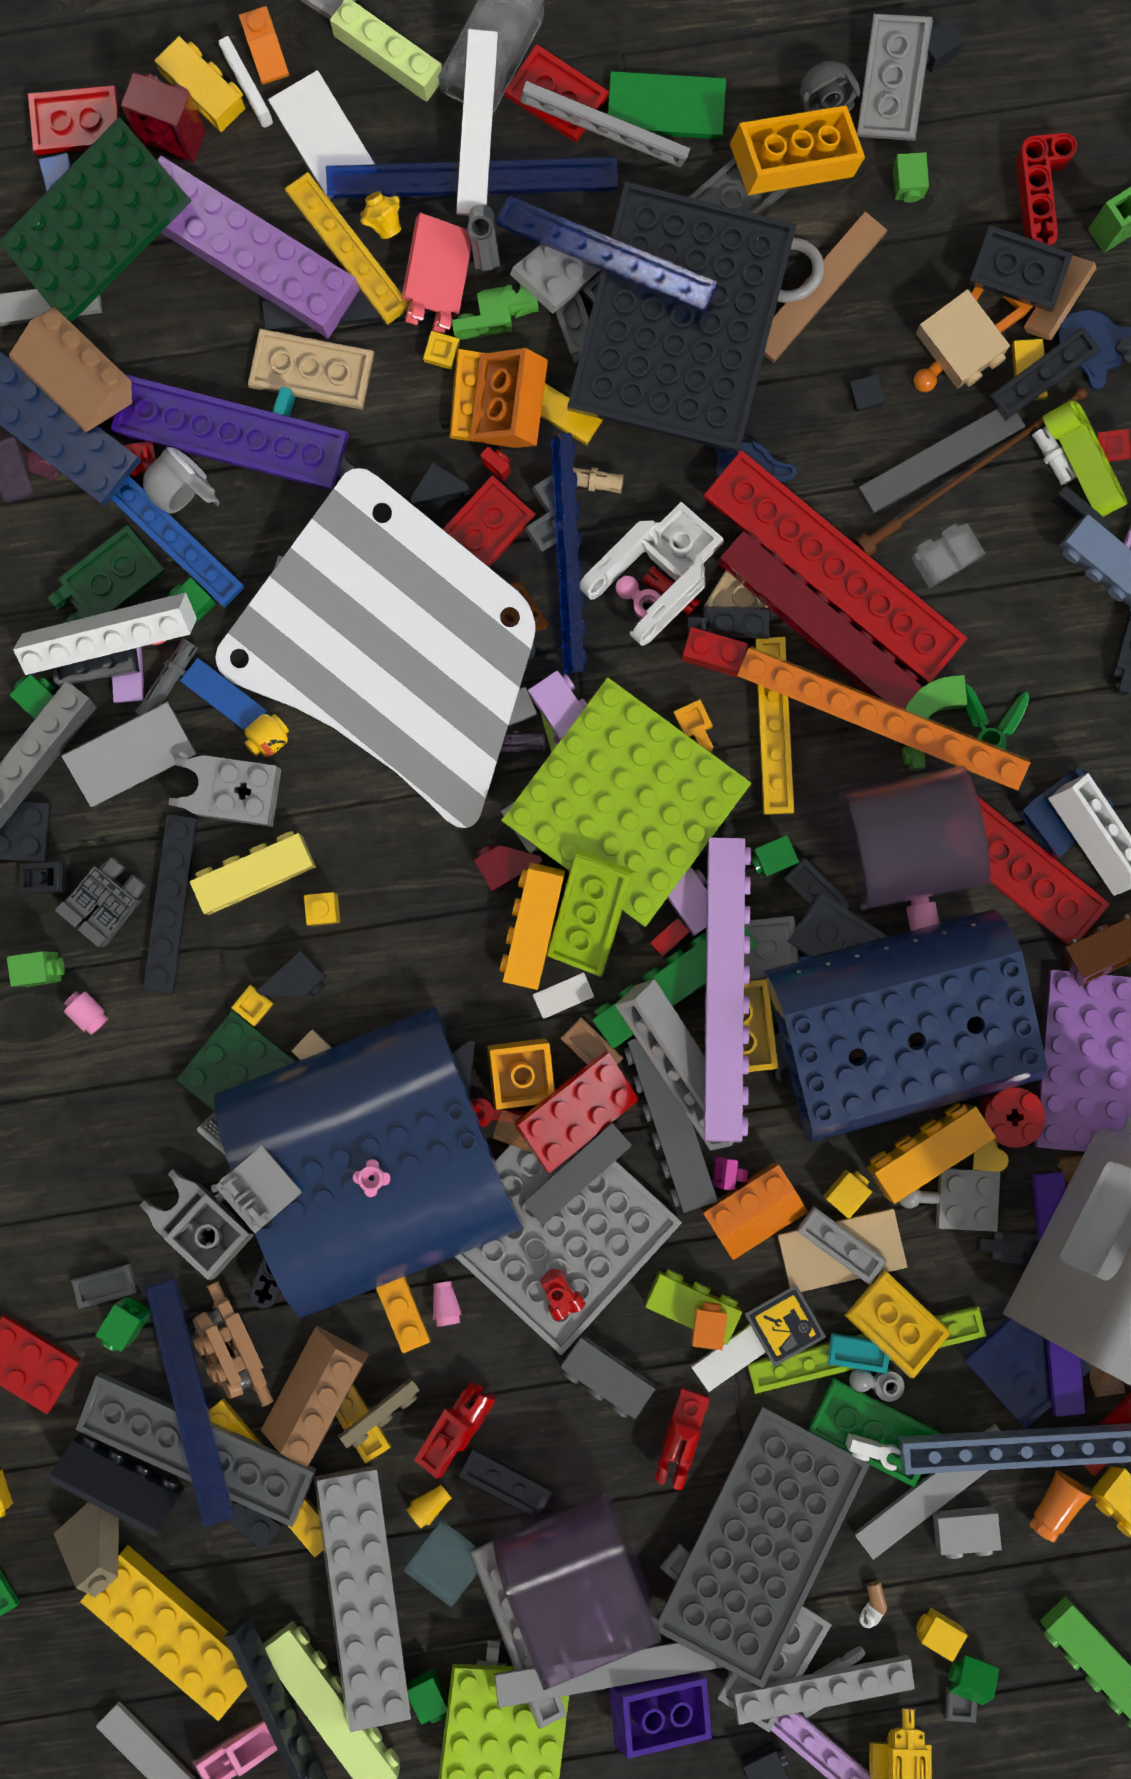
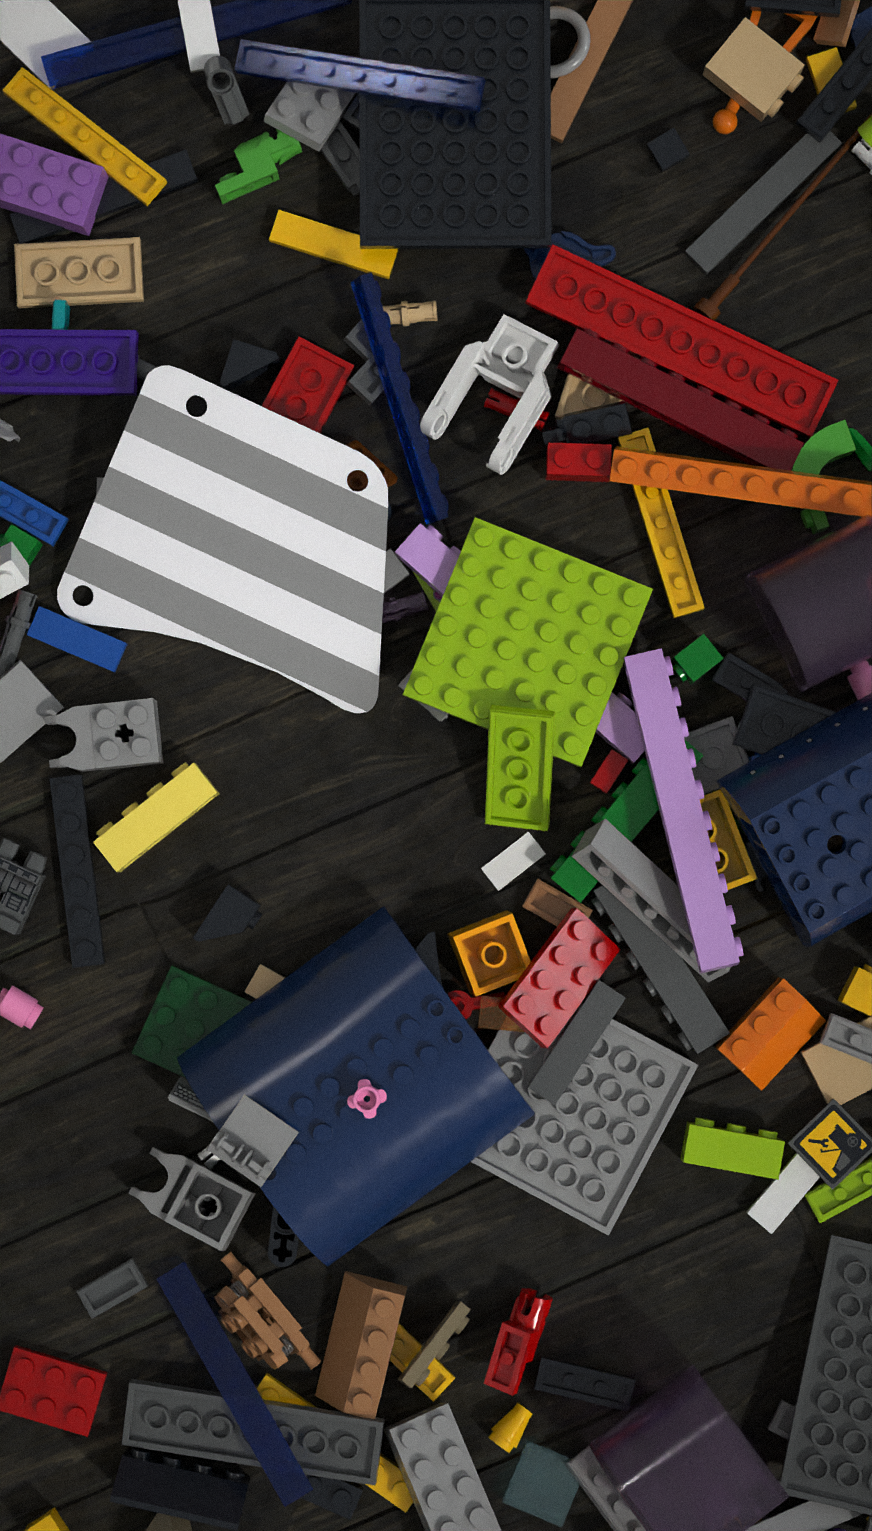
camera: 15 degrees left, 0 degrees up
green brick [95,1295,153,1352] -> none
yellow tile [231,985,274,1026] -> none
yellow head [244,714,289,757] -> none
yellow brick [304,892,340,926] -> none
yellow rock [360,191,401,239] -> none
light orange plate [376,1277,431,1353] -> none
coral tile [401,213,472,334] -> none
yellow plate [423,331,460,370] -> none
bright pink cone [433,1281,462,1327] -> none
light orange plate [449,349,486,442] -> none
orange slope [470,348,548,448] -> none
dark red slope [474,844,543,892] -> none
red plate [480,447,511,481] -> none
light orange brick [500,863,565,990] -> none
red plate [540,1269,586,1321] -> none
dark grey brick [561,1333,655,1419] -> none
bright pink plate [616,576,661,619] -> none
red plate [654,1387,710,1490] -> none
light orange plate [673,700,713,752] -> none
orange brick [691,1301,728,1351] -> none
dark pink tile [712,1156,748,1190] -> none
clear piece [912,523,985,588] -> none

